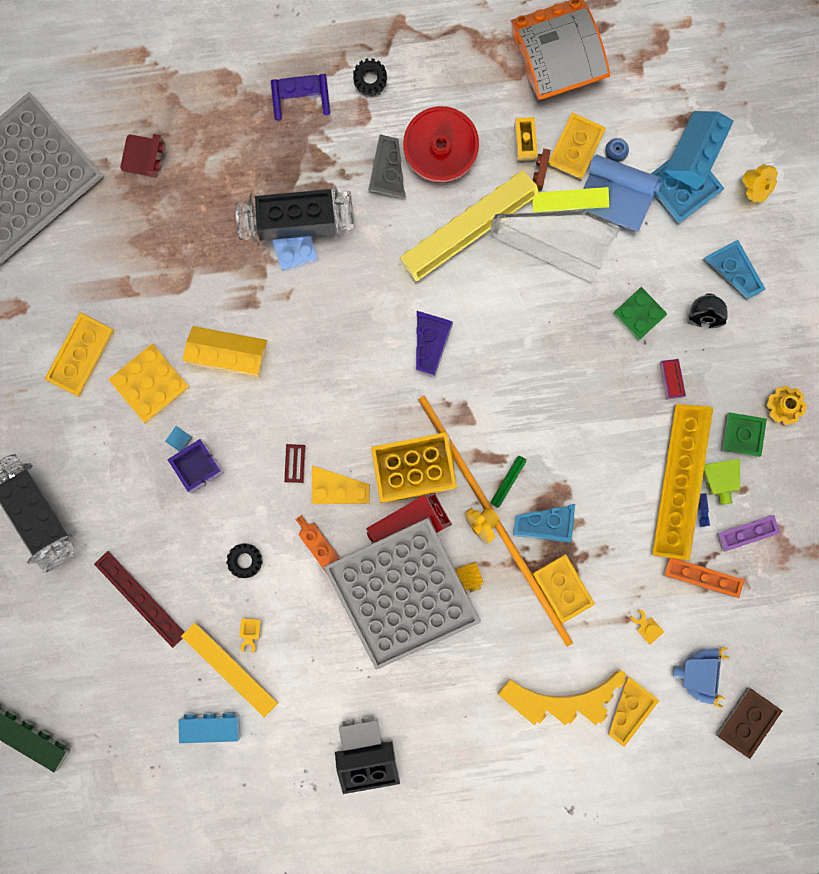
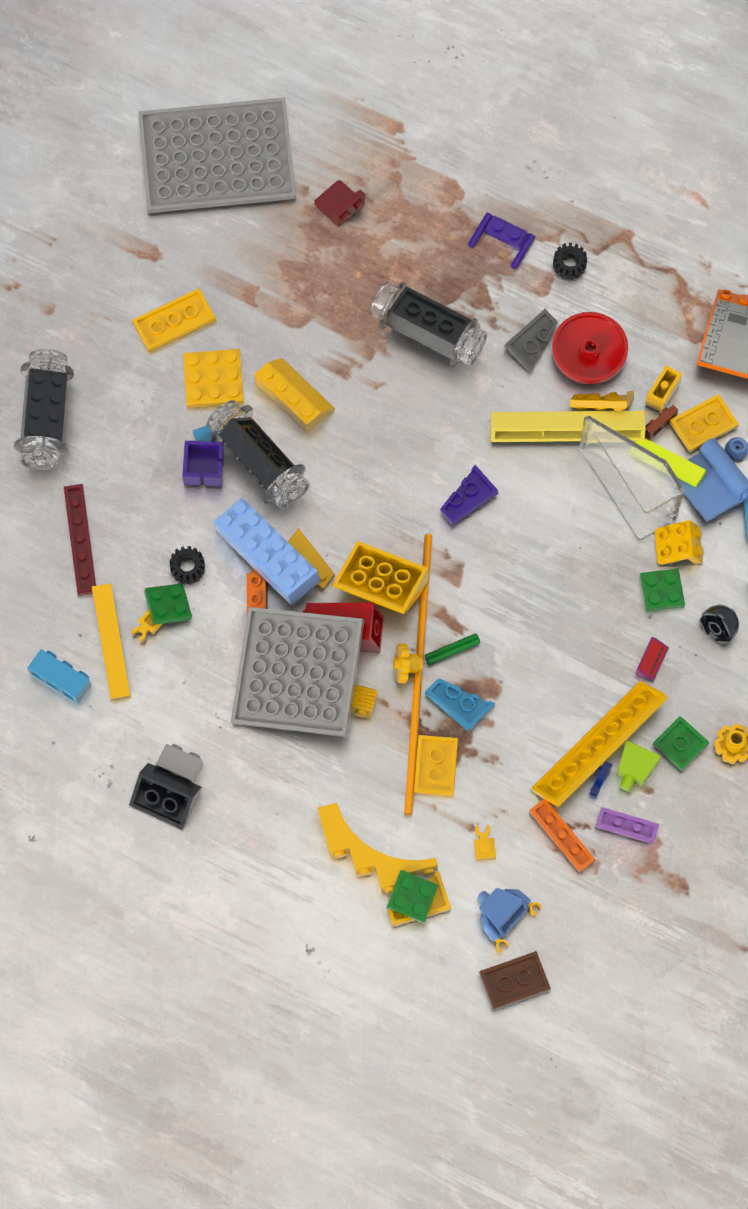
camera: 30 degrees right, 15 degrees down
light blue plate [272,236,318,271] -> none
dark red tile [284,444,306,483] -> none
none -> green plate [144,583,192,625]
none -> brick [206,400,310,509]
none -> light blue brick [213,497,321,606]
none -> green plate [386,870,438,923]
none -> yellow wing [570,391,634,411]
none -> yellow bracket [655,520,704,565]

